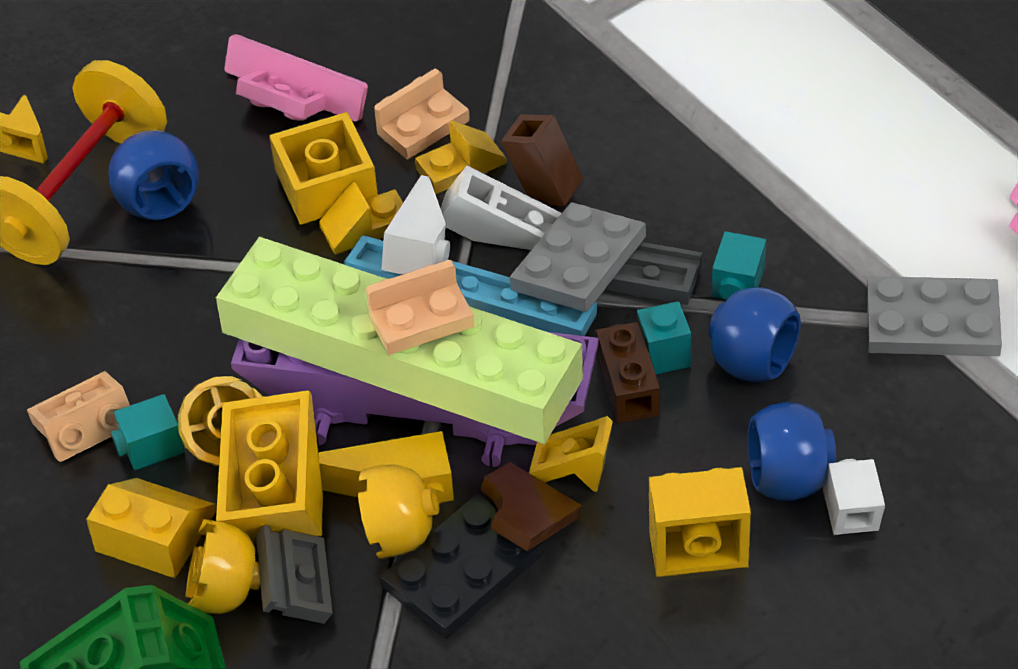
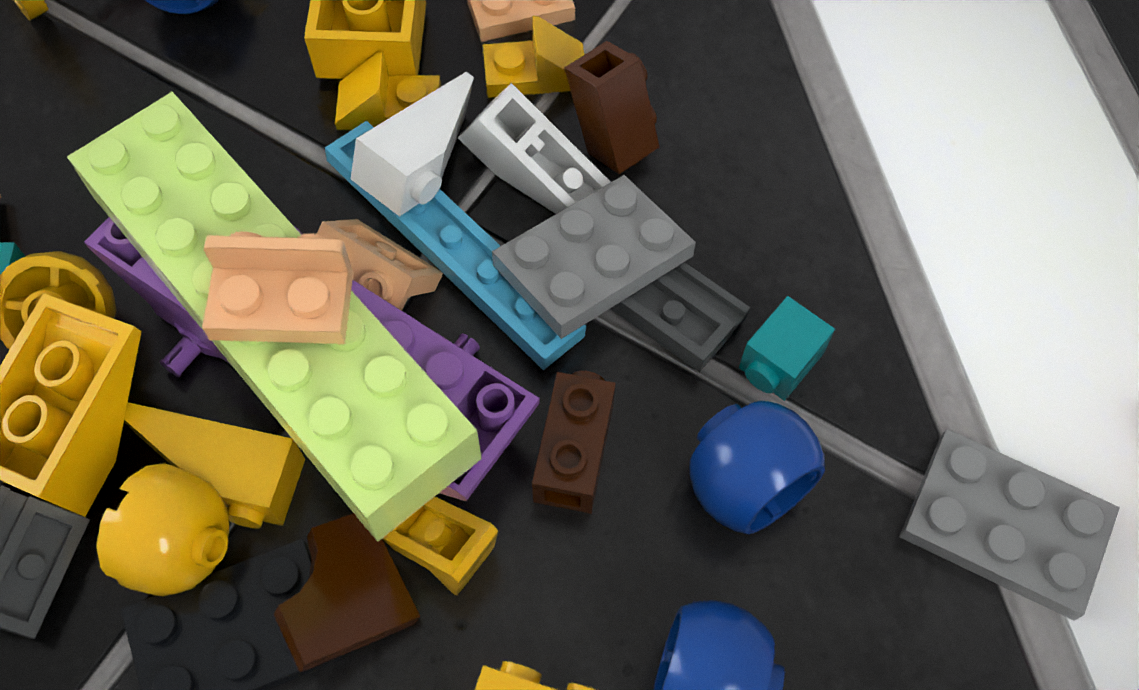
camera: 20 degrees right, 15 degrees up
teal brick [637,301,691,375] -> none

